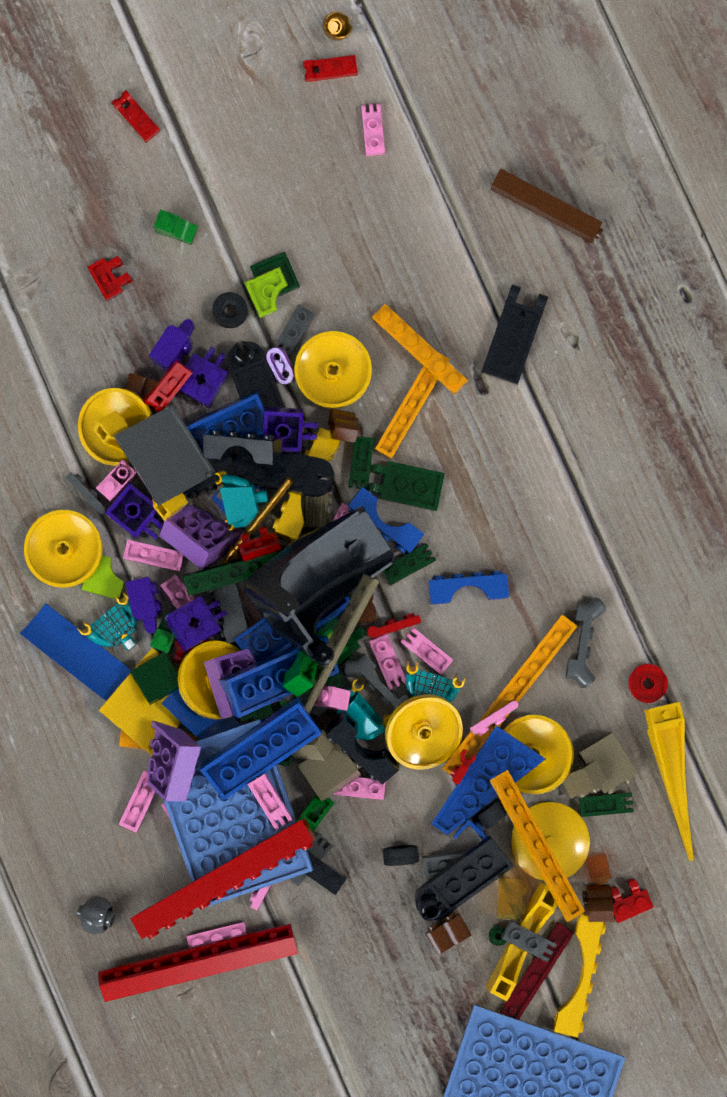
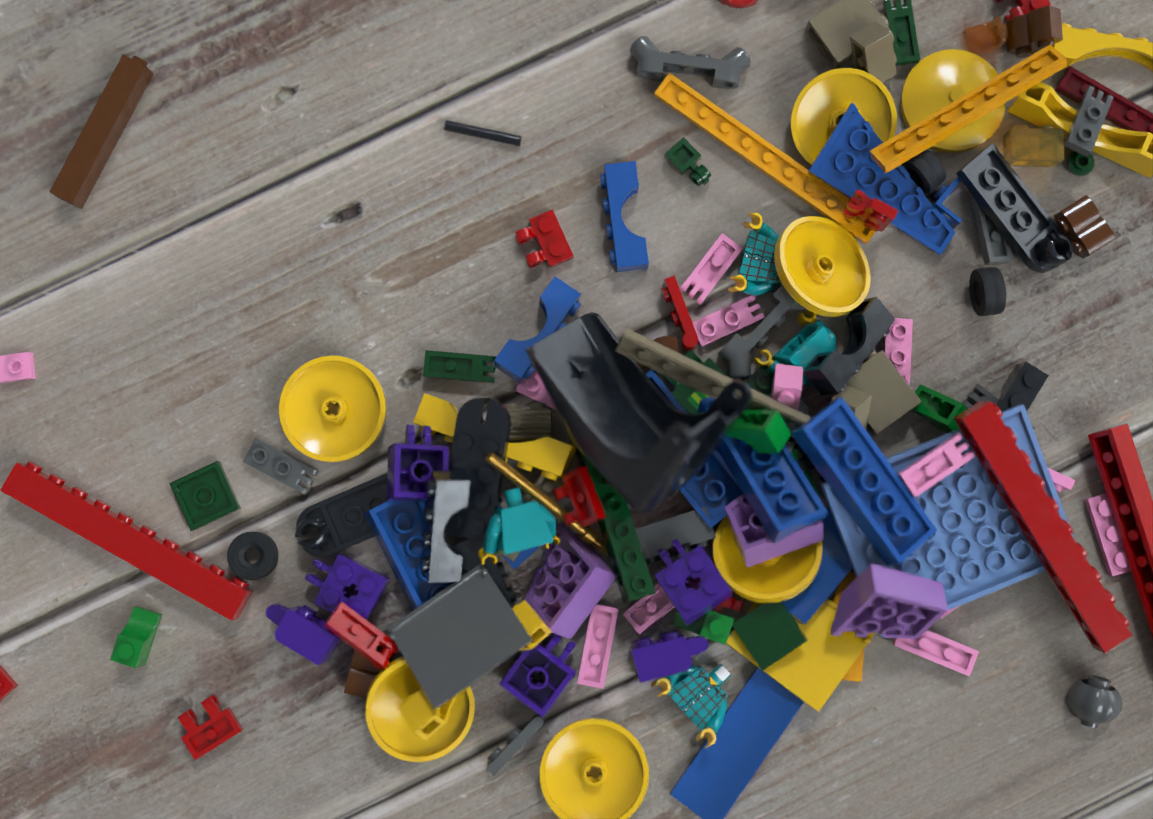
camera: 90 degrees left, 0 degrees up
lime tile [82,555,125,599] -> none
bright pink slope [96,459,137,503] -> none
lime tile [244,267,288,318] -> none
medium lavender plate [266,347,295,384] -> none
reddish brown brick [328,408,361,443] -> none
dark green tile [367,461,445,511] -> none
light orange plate [372,304,468,395] -> none
light orange plate [375,352,450,459] -> none
dark green hinge [383,544,436,586] -> none
bright pink hinge [470,701,518,736] -> none
black hinge [481,284,548,385] -> none
none -> red brick [0,461,254,621]
none -> black bar [444,120,522,146]
none -> red plate [515,209,574,268]
none -> dark green plate [664,137,711,187]

